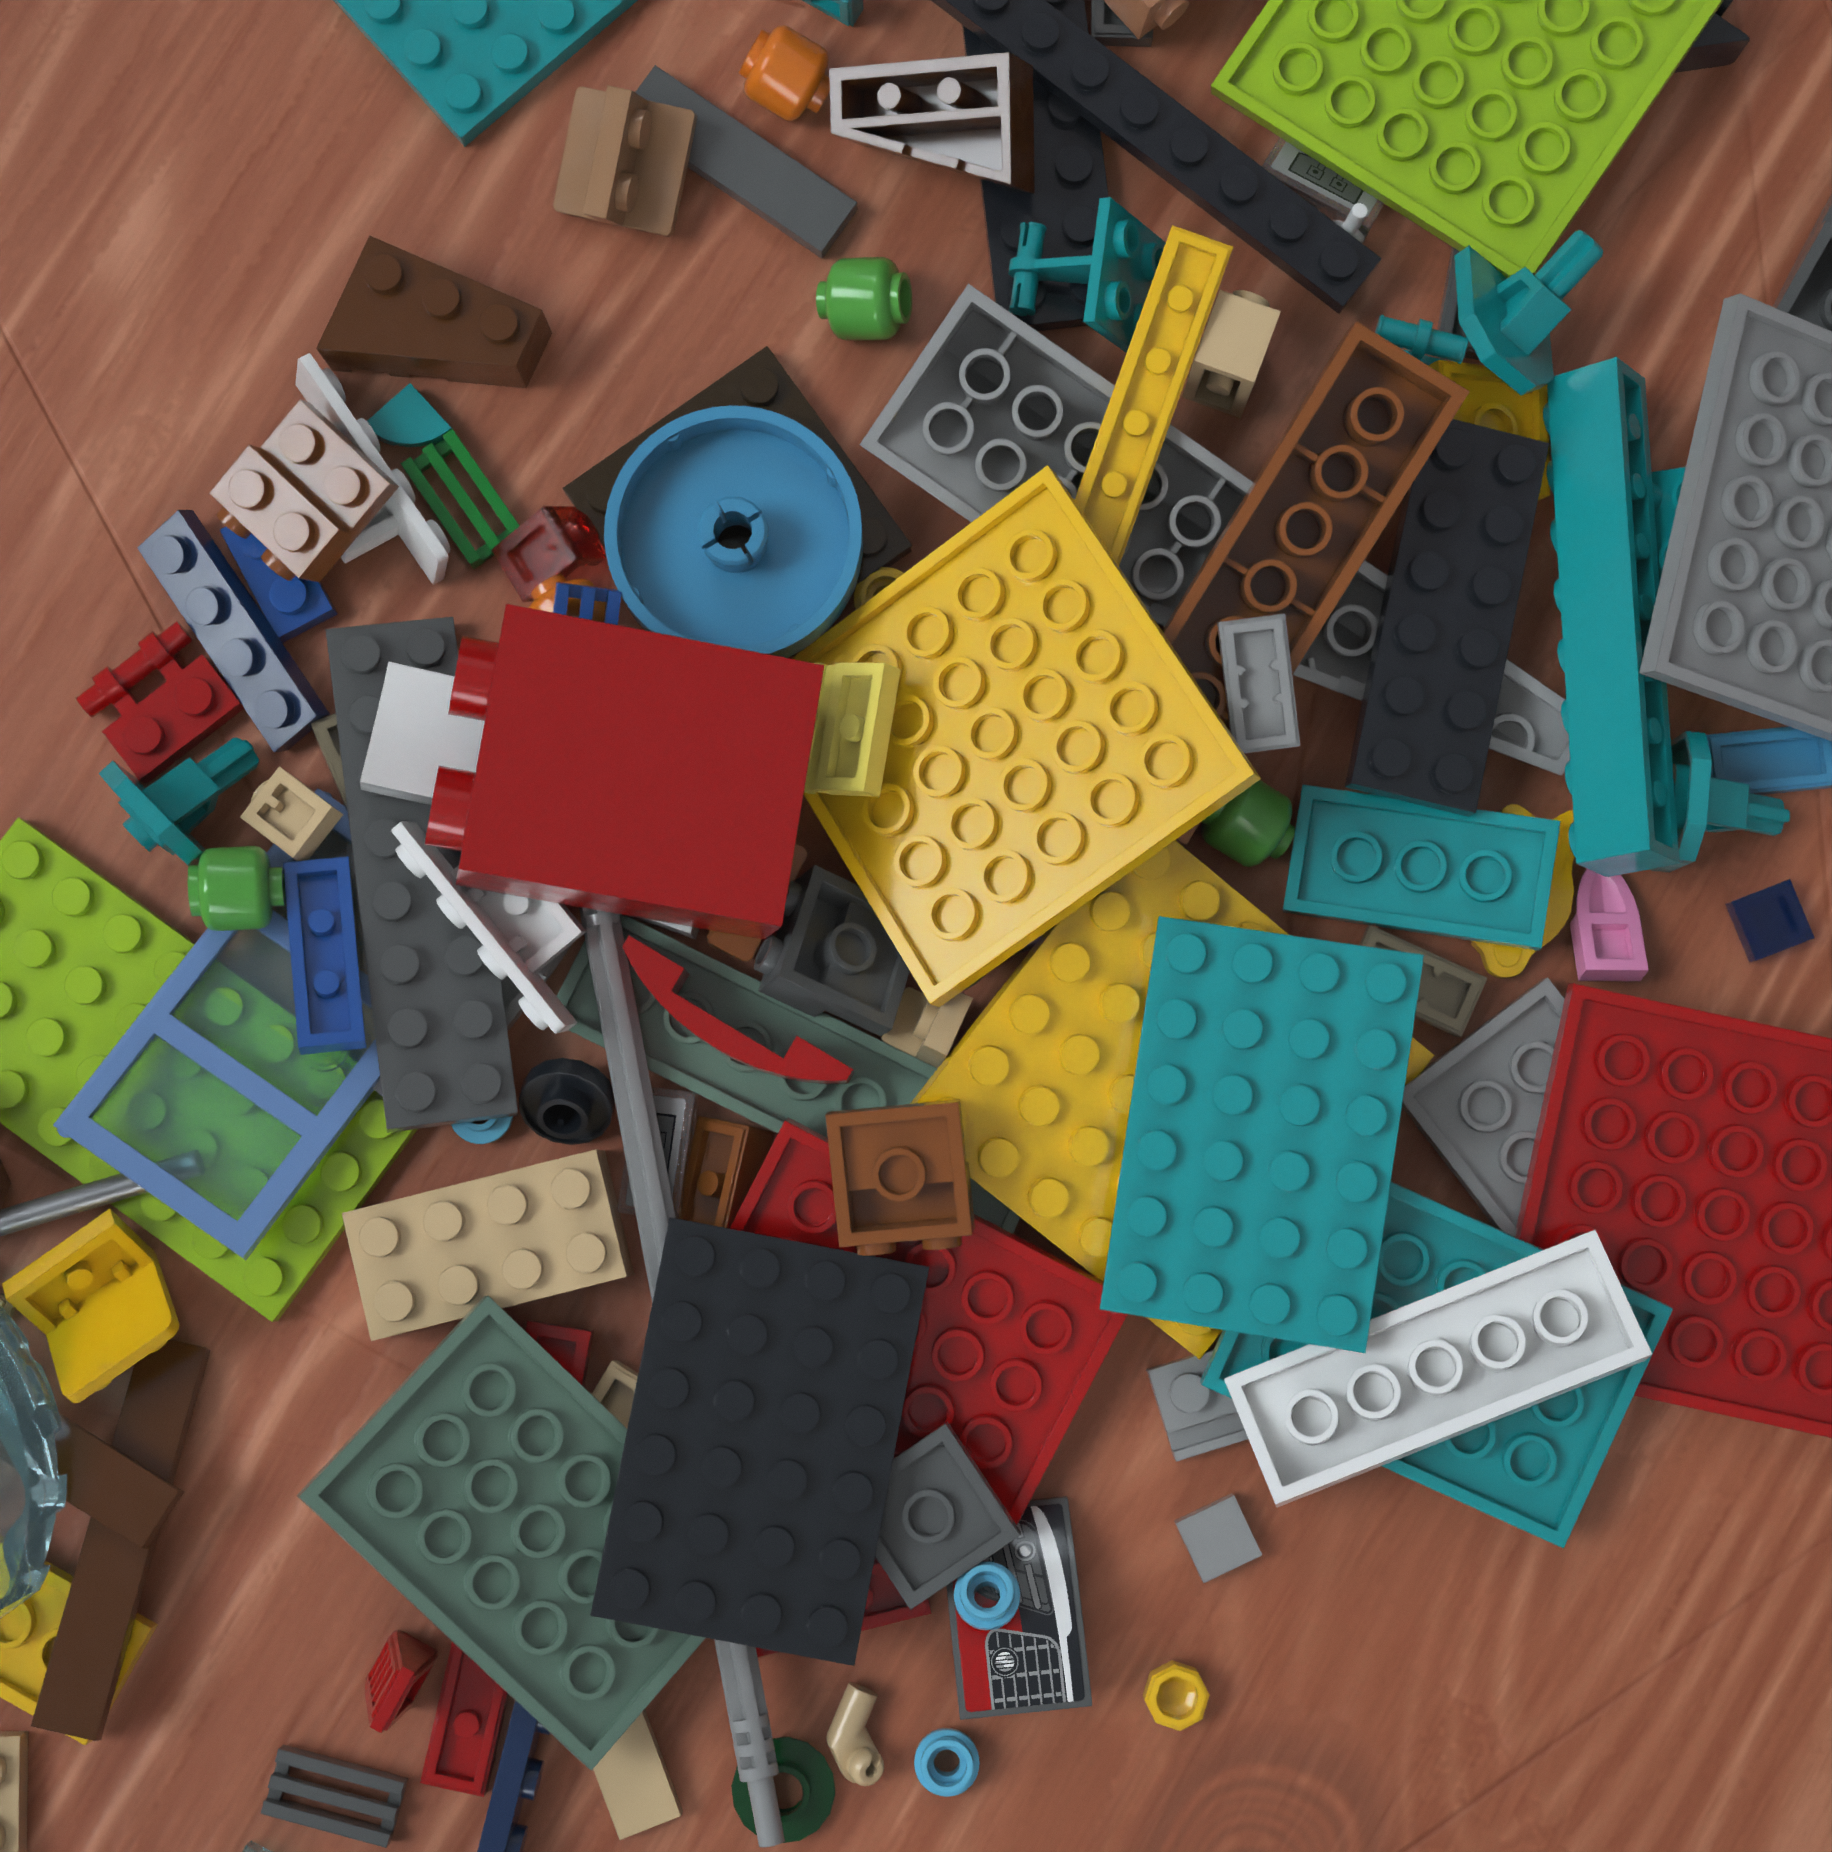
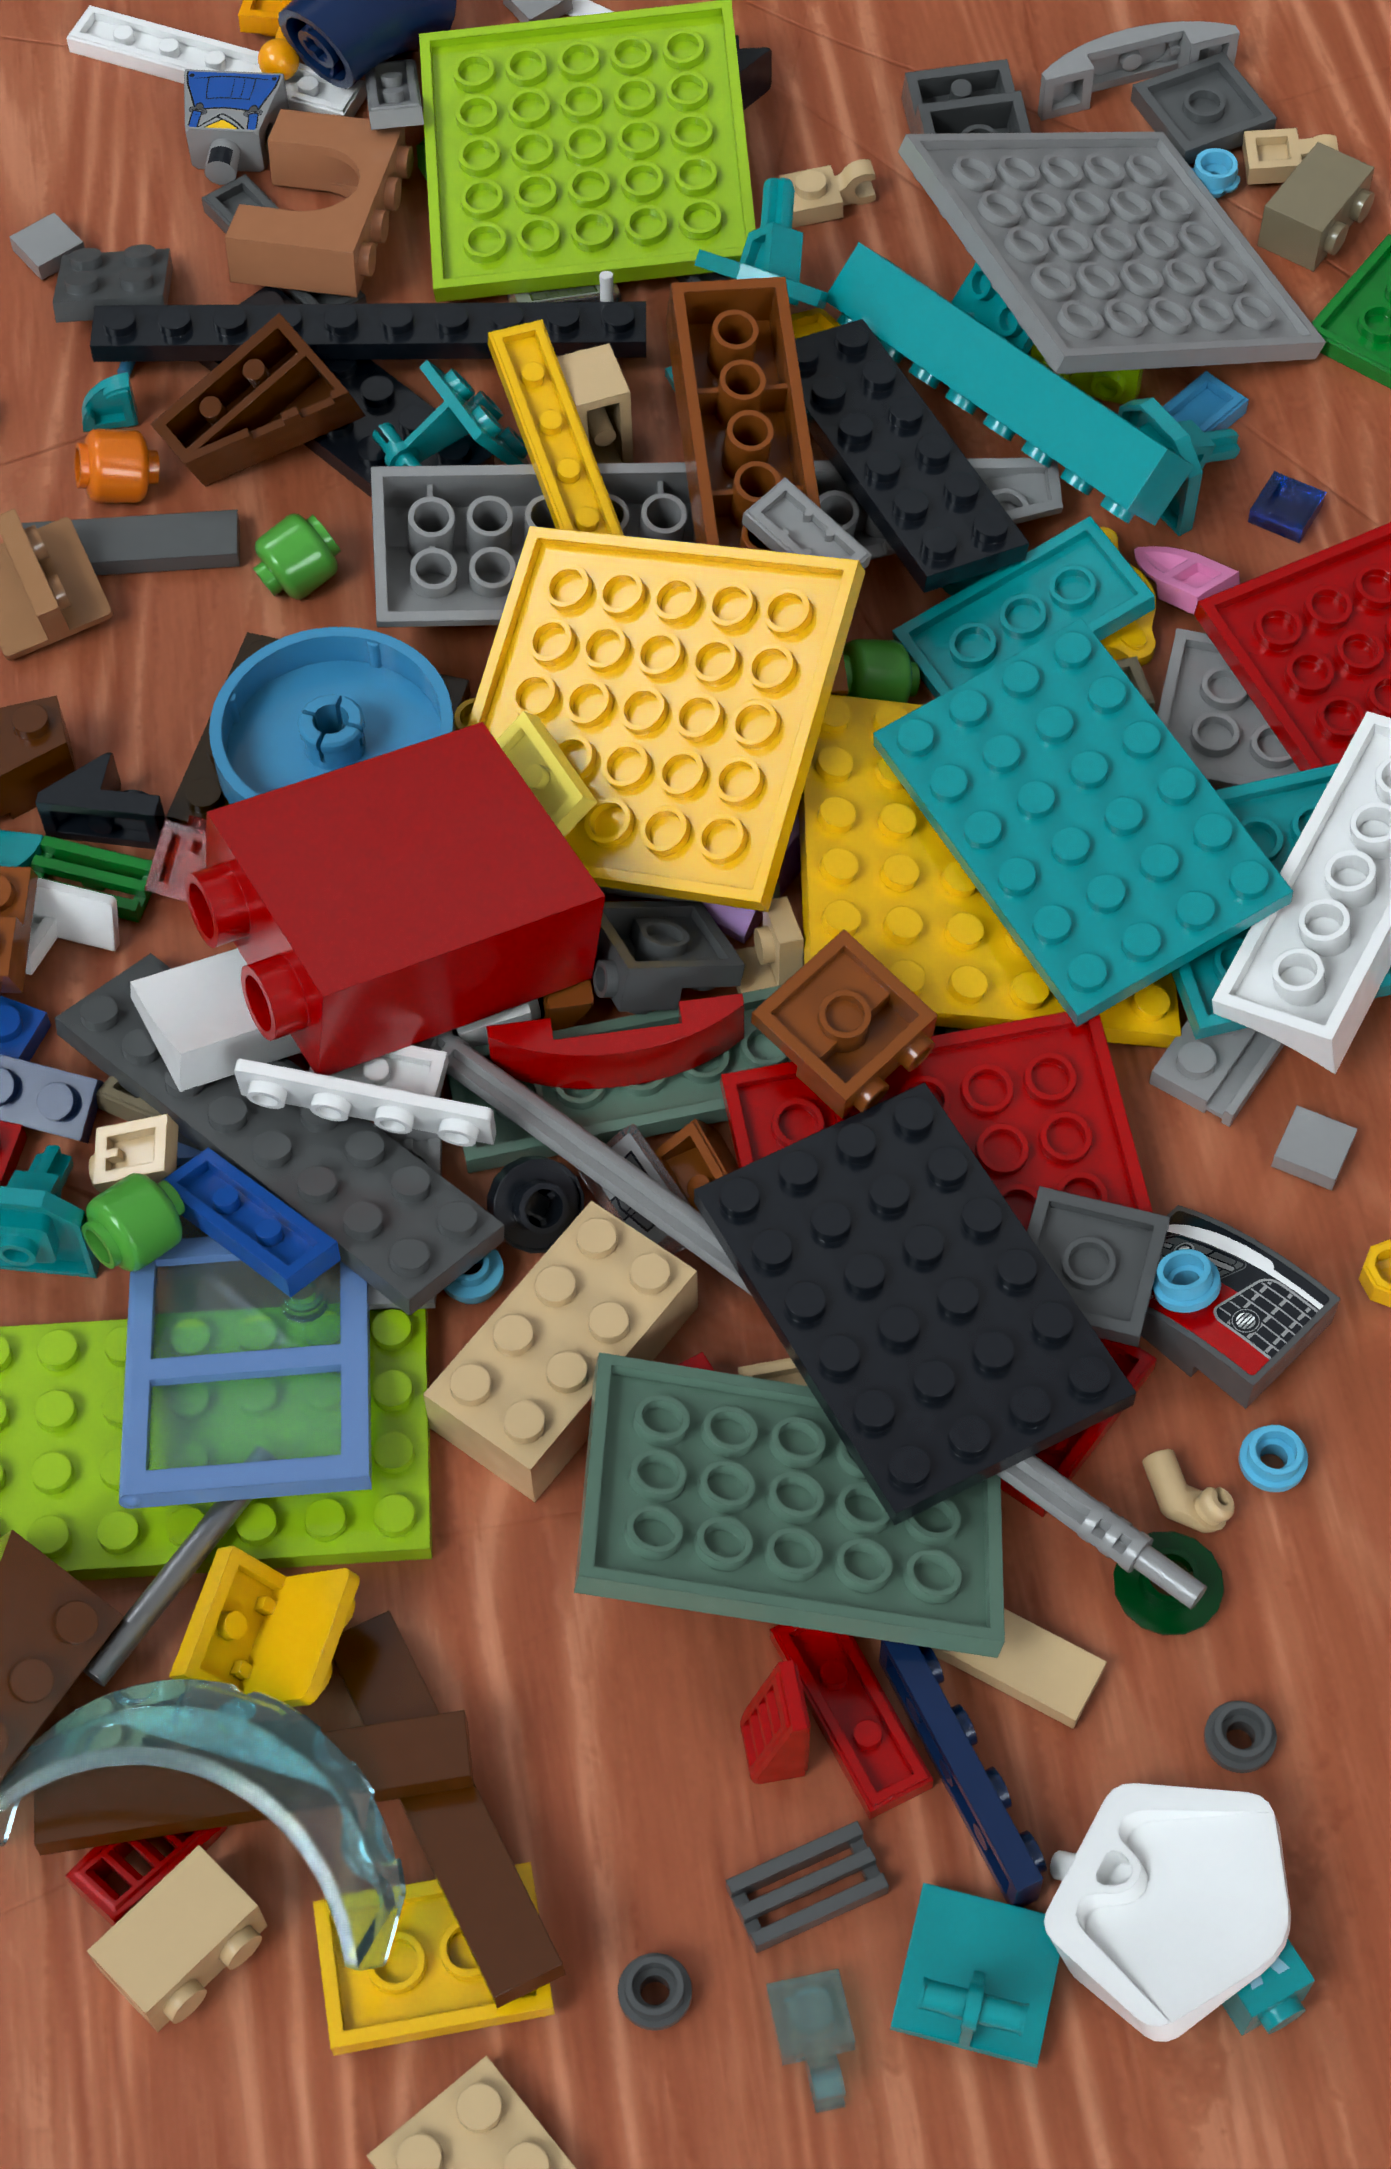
camera: 40 degrees left, 25 degrees down
none -> black slope [35,752,169,850]
none -> dark grey plate [618,1953,692,2031]
none -> tan plate [779,159,876,228]

